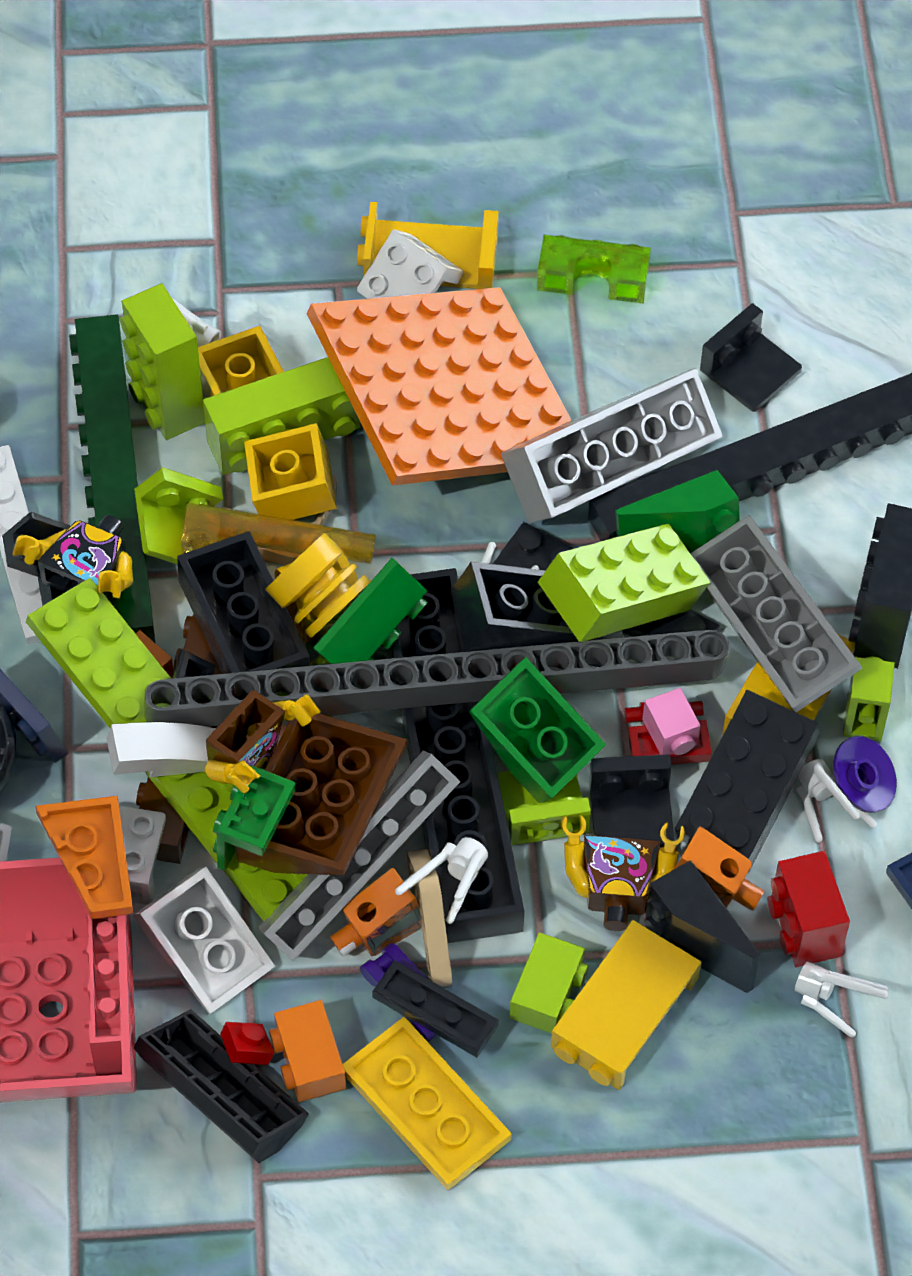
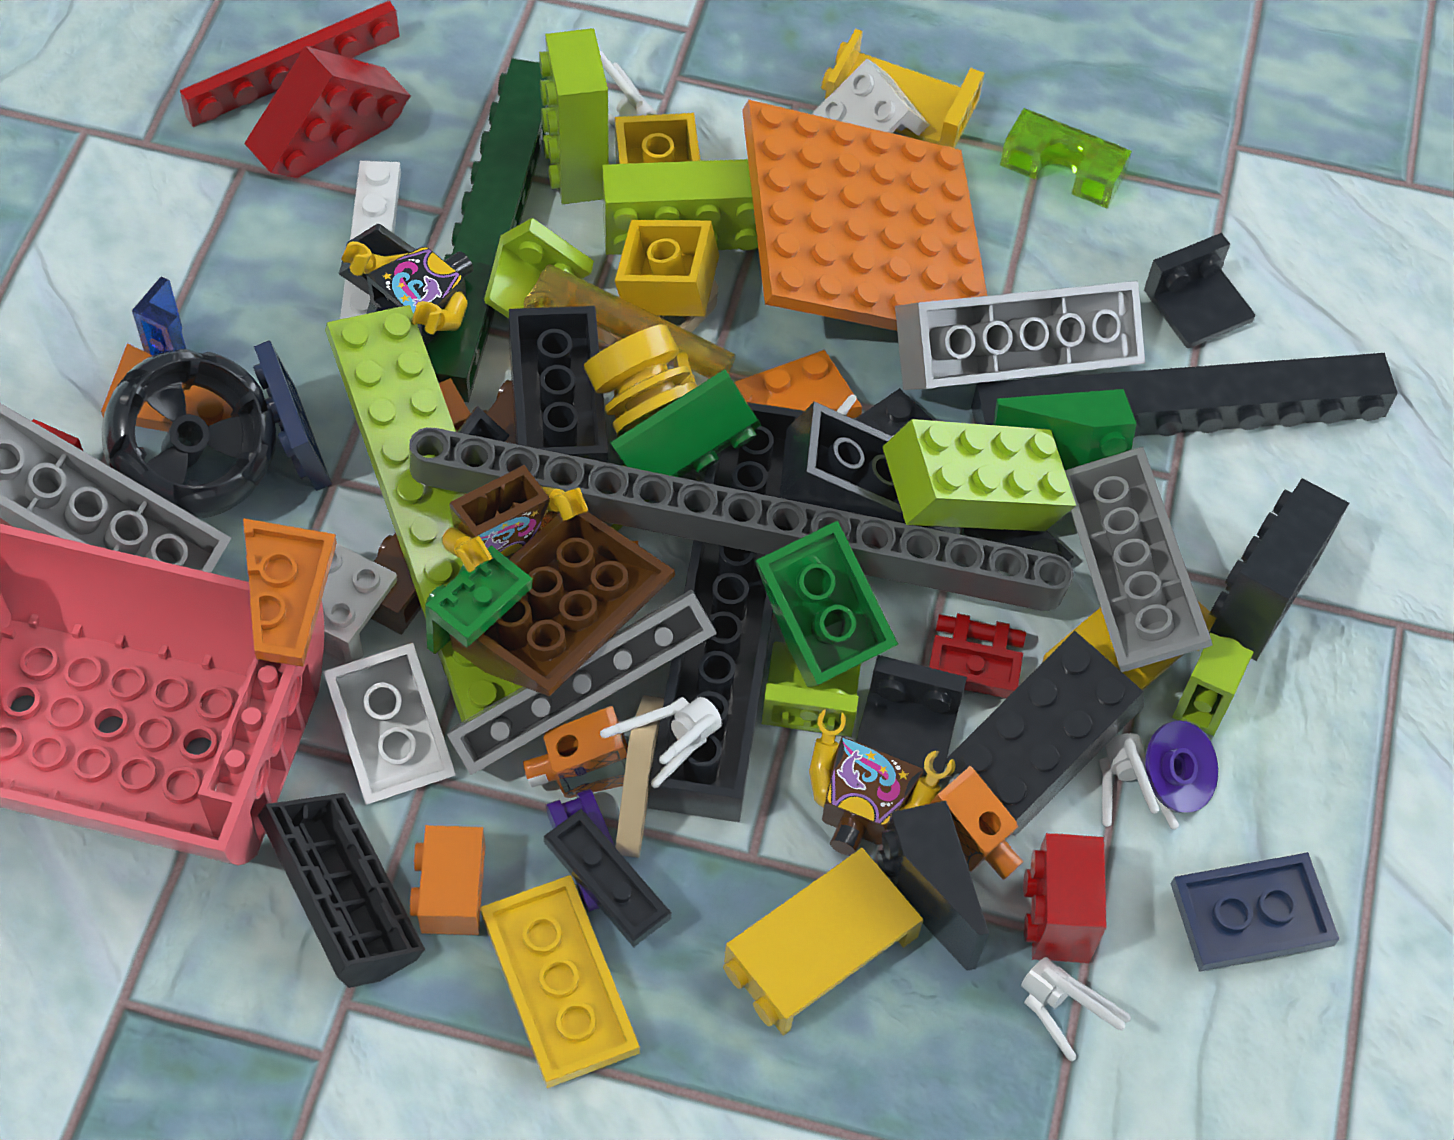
camera: 15 degrees right, 0 degrees up
white slope [106,722,216,777] -> none
red plate [220,1022,274,1065] -> none
lime brick [509,932,589,1034] -> none
bright pink brick [643,687,701,755] -> none
none -> orange wing [734,350,862,418]

